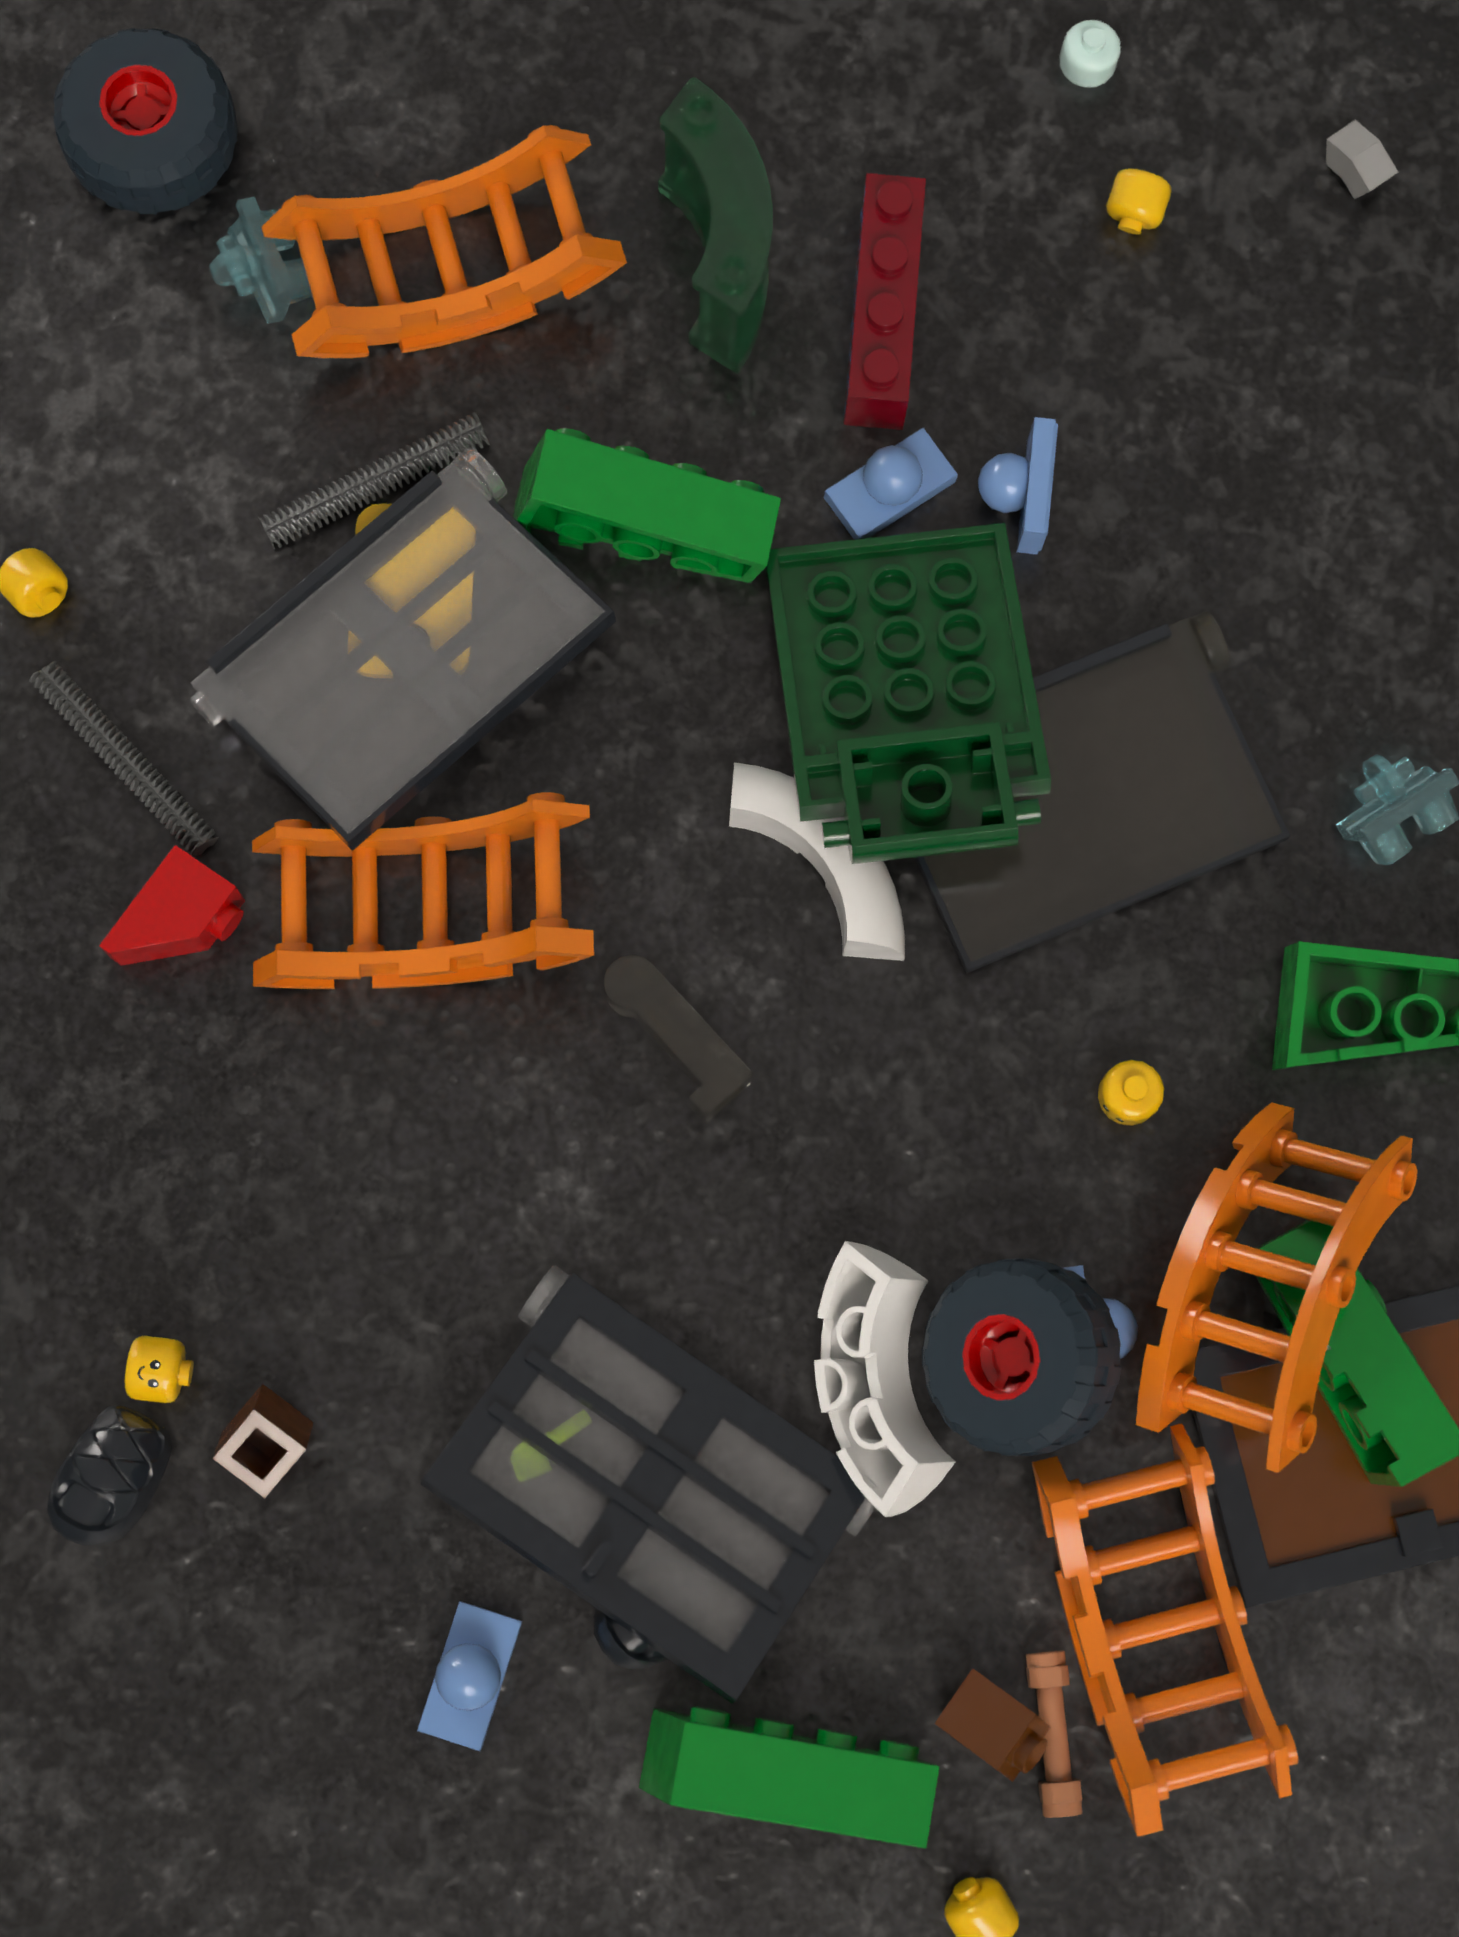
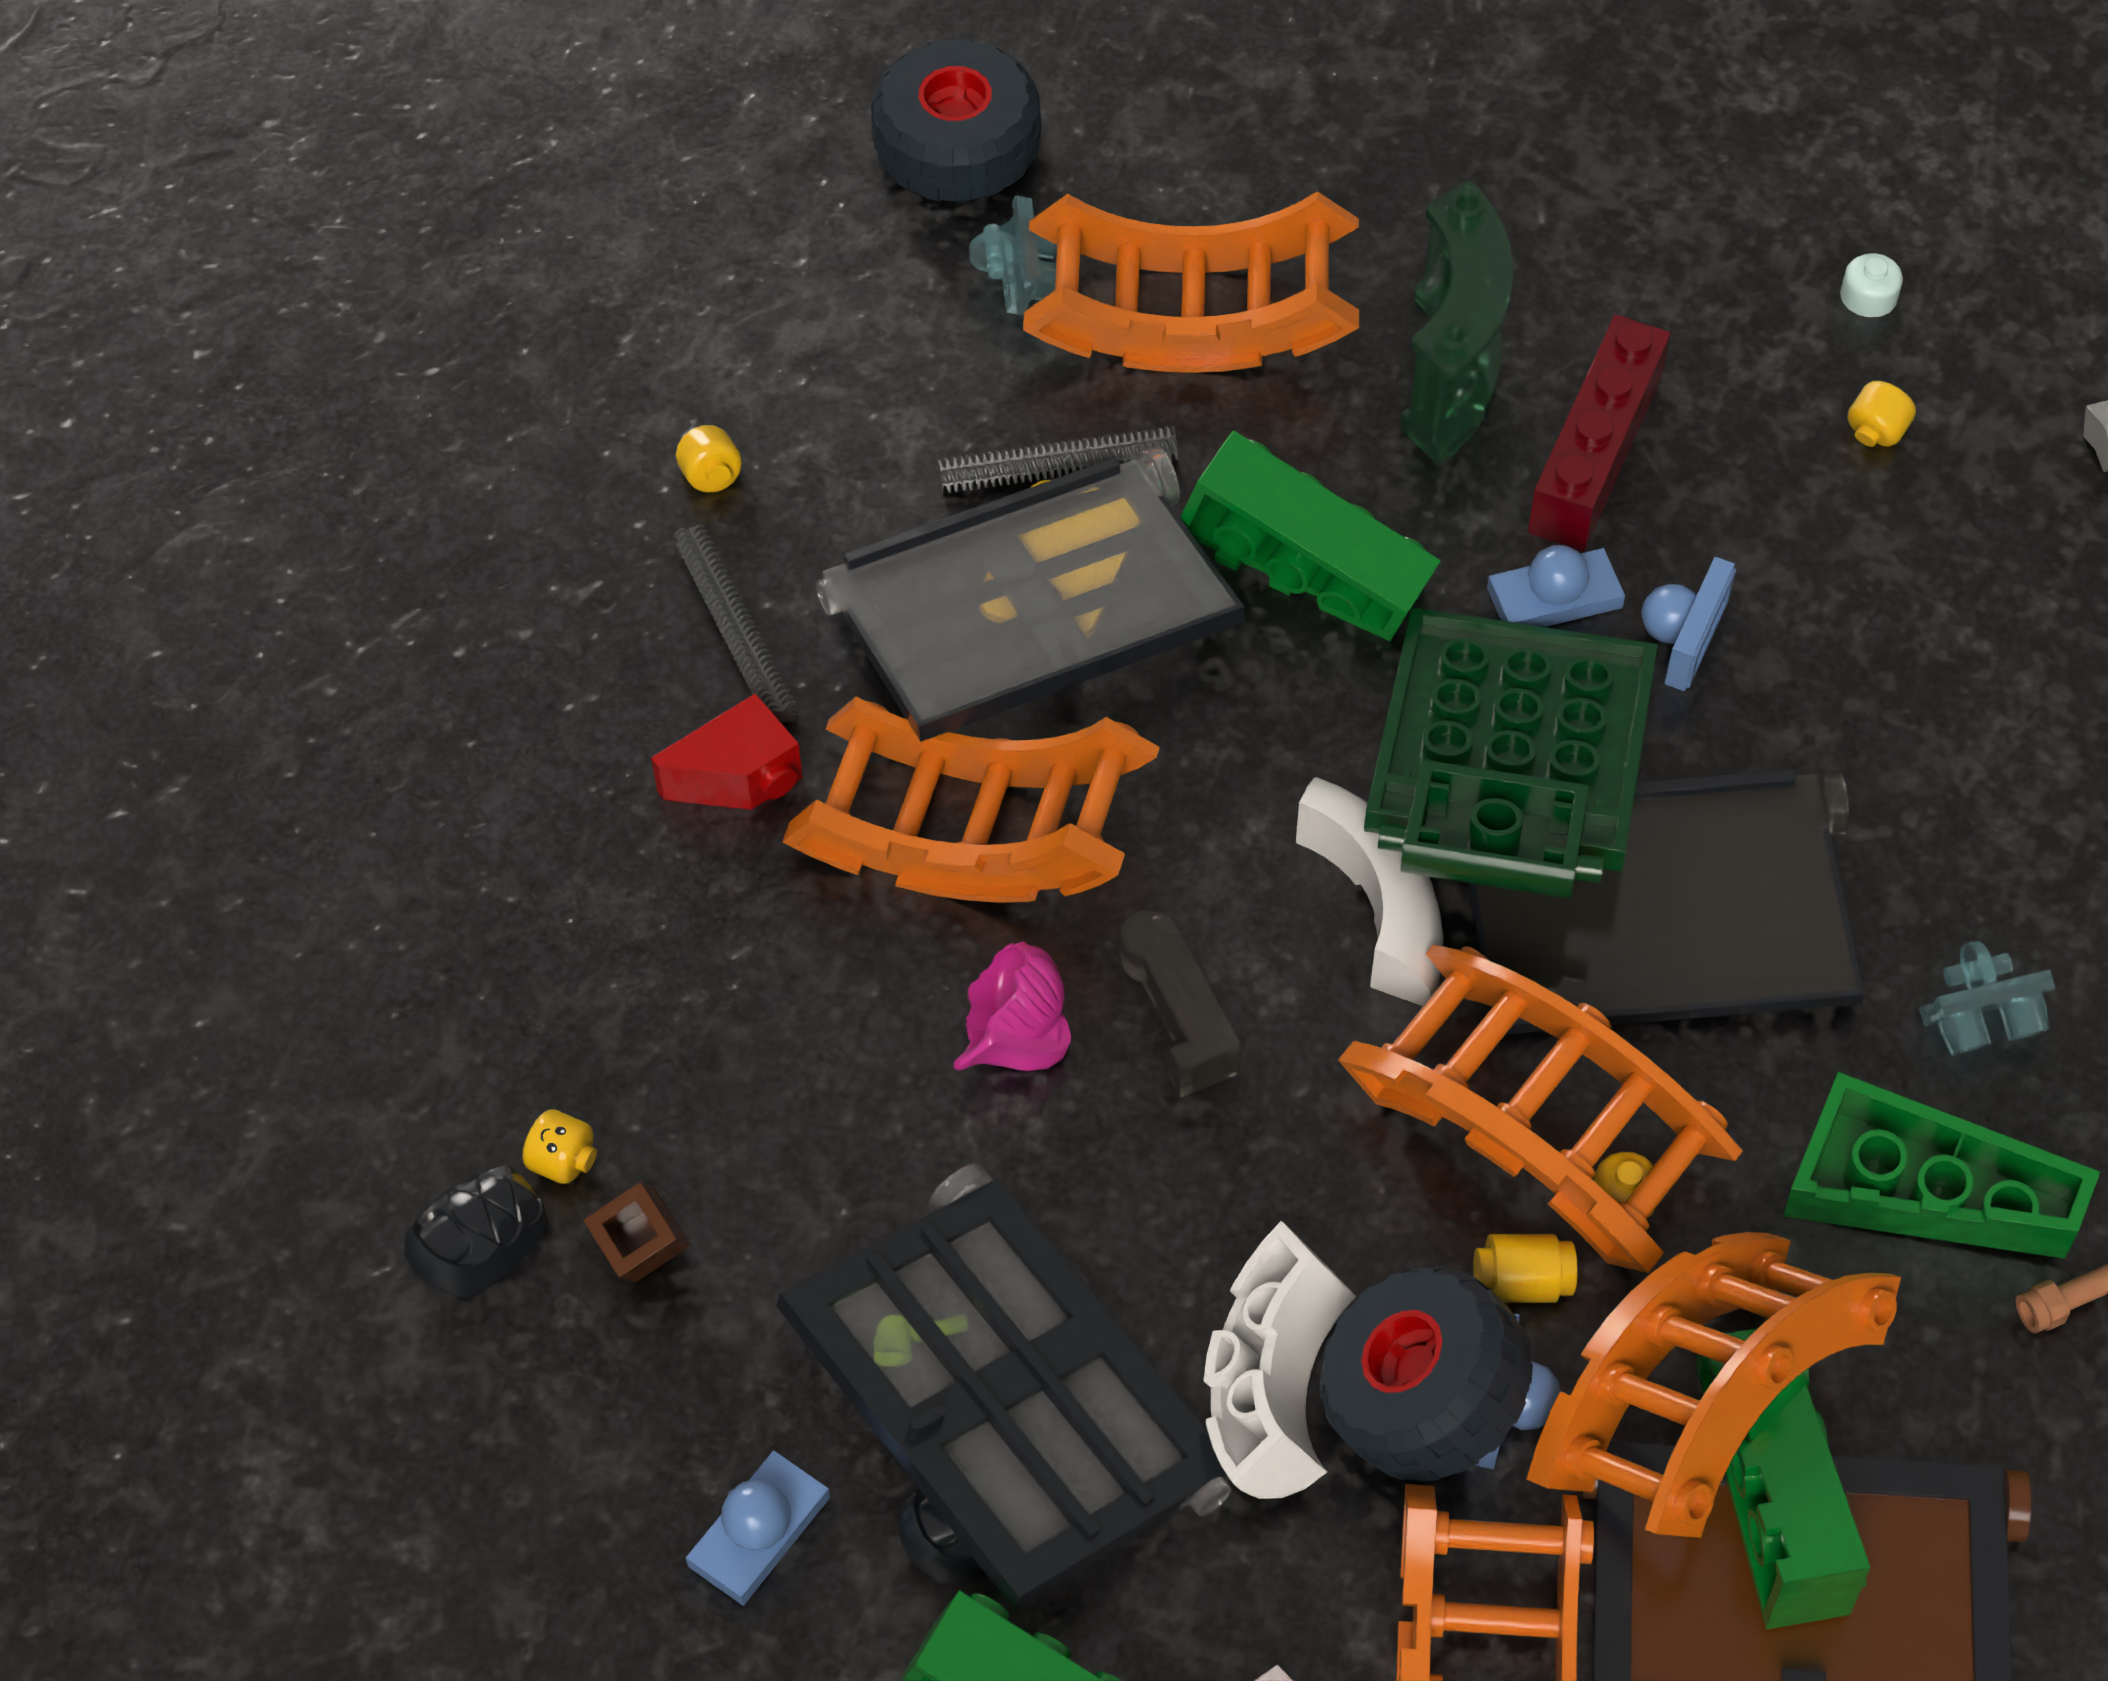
camera: 25 degrees right, 20 degrees down
none -> dark pink hair [954,941,1071,1071]
none -> orange fence [1338,945,1743,1273]
none -> yellow brick [1473,1234,1577,1303]

